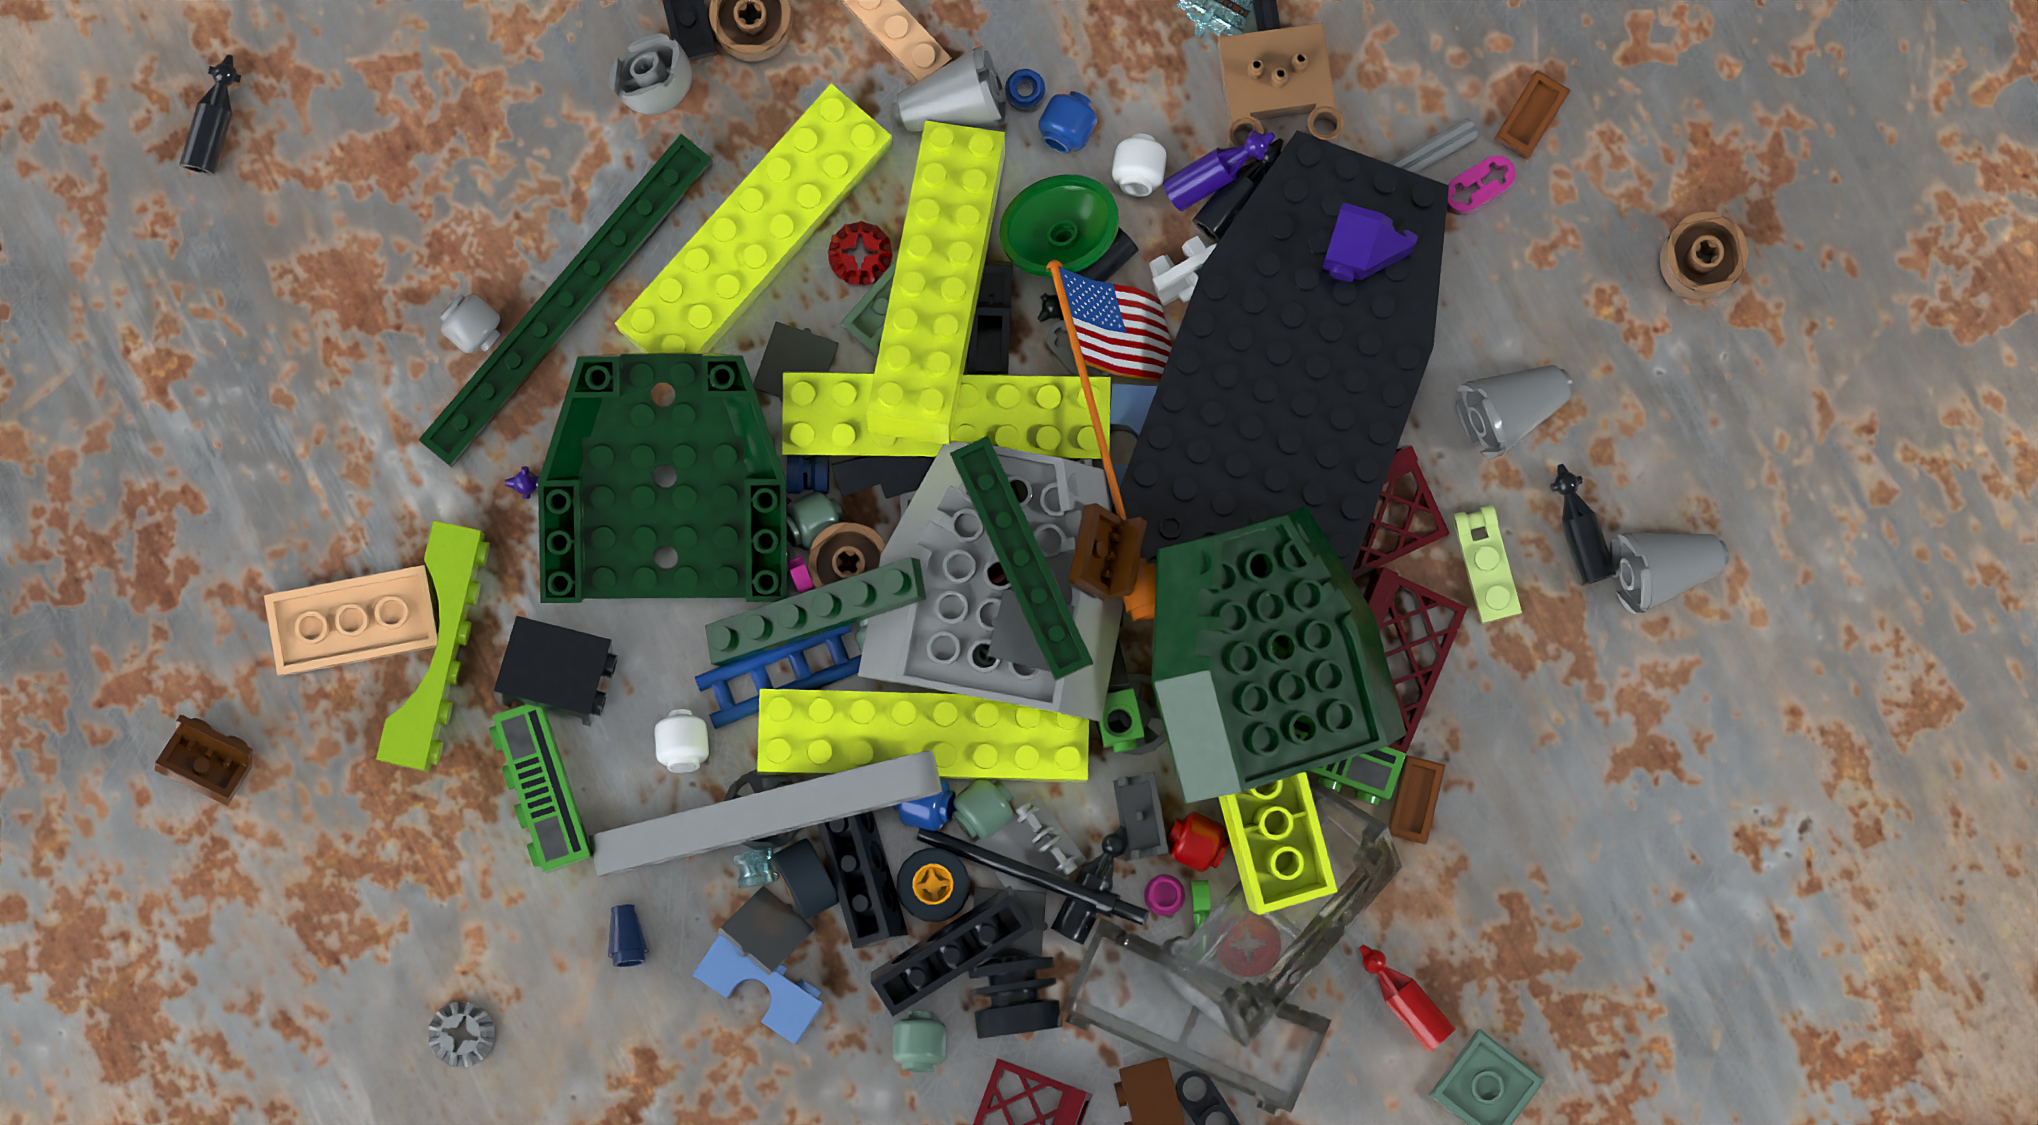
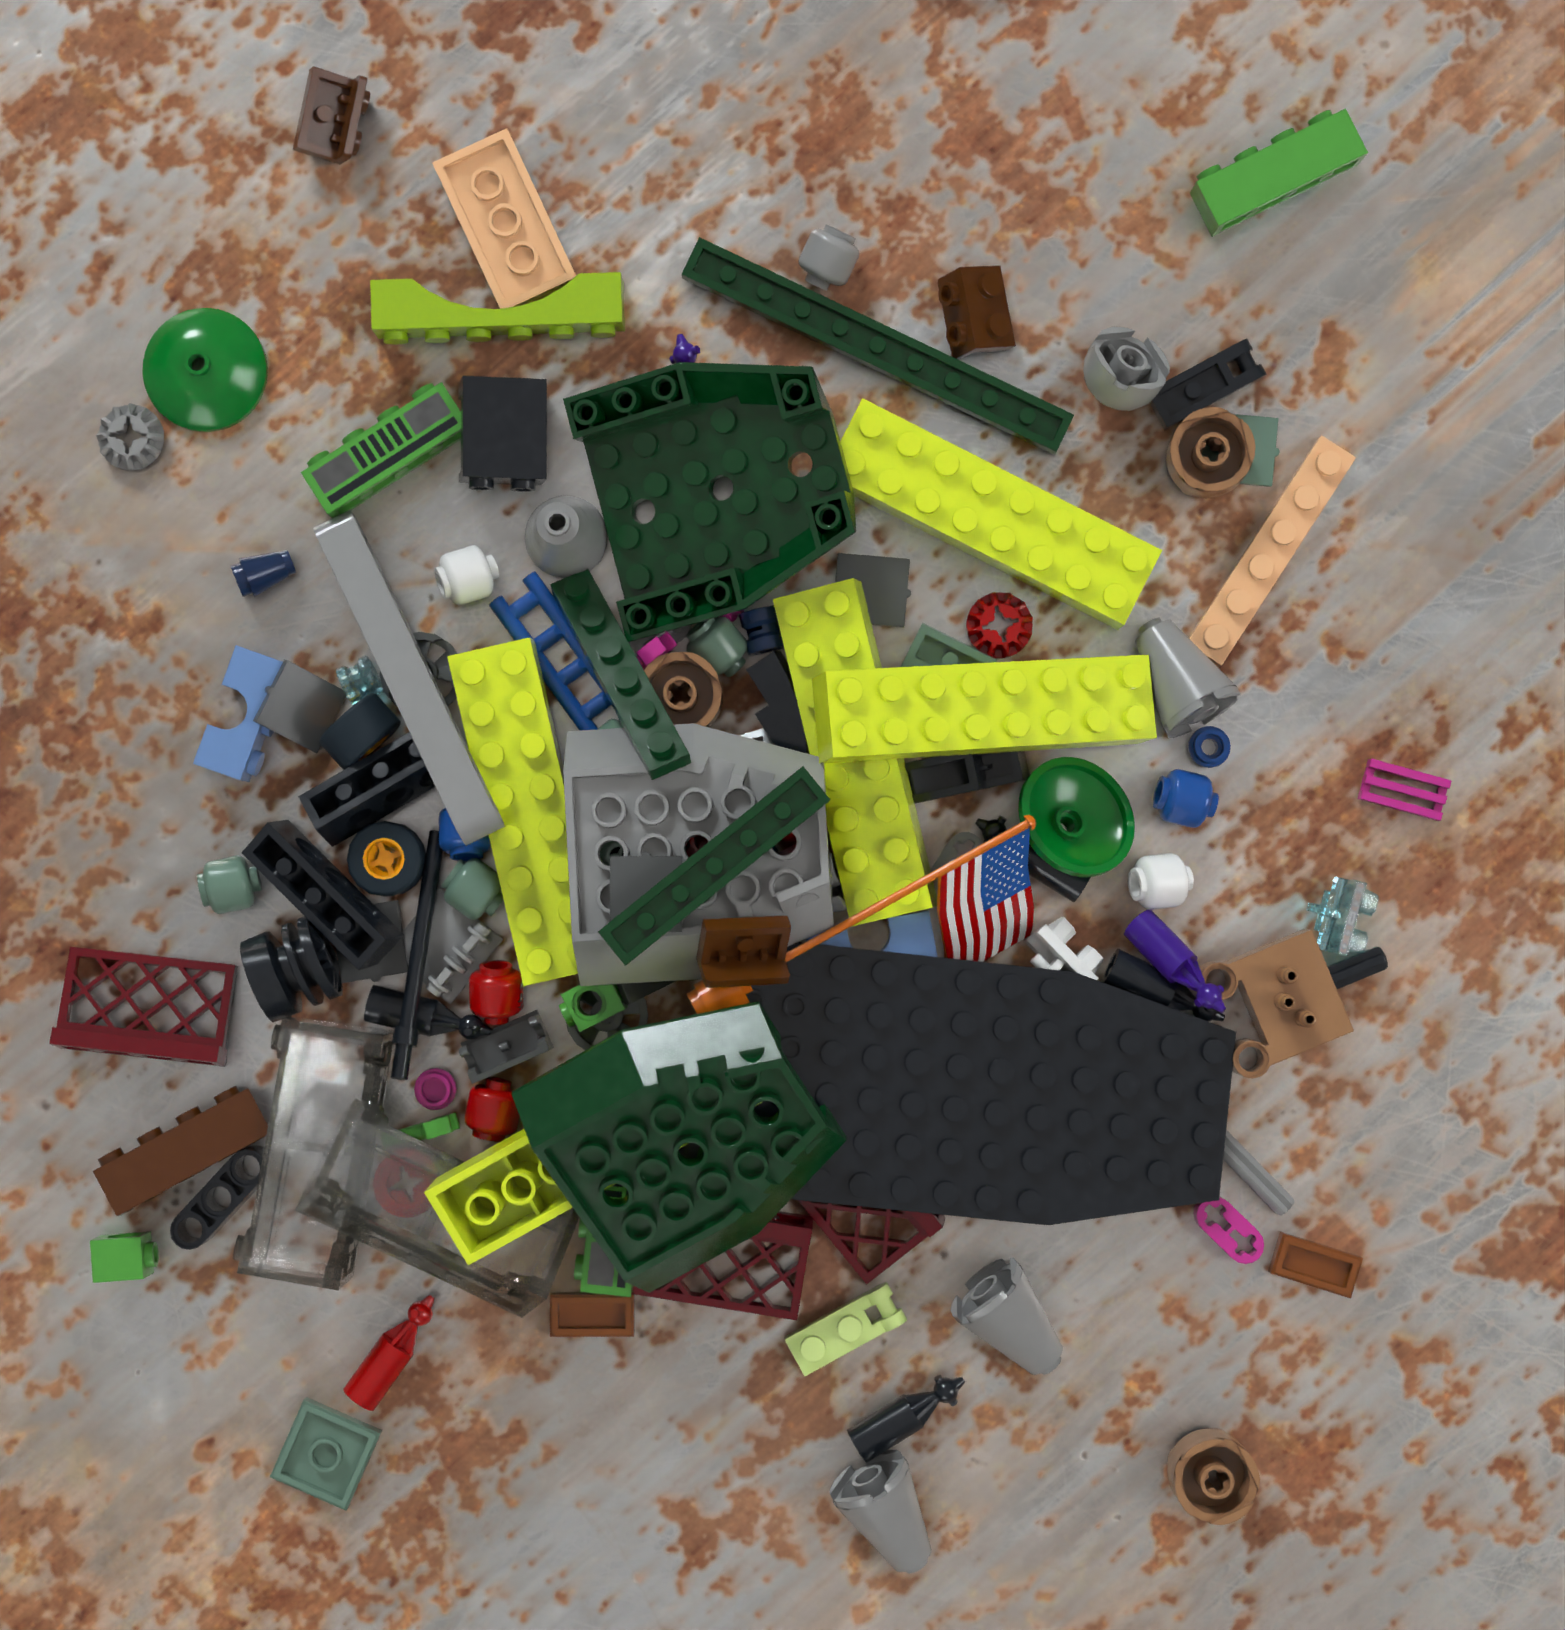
camera: 80 degrees right, 5 degrees up
dark purple slope [1322,202,1418,282] -> none
none -> green dish [142,308,268,432]
none -> red head [469,960,524,1025]
none -> light grey cone [525,496,607,578]
none -> reddish brown bracket [938,266,1016,359]

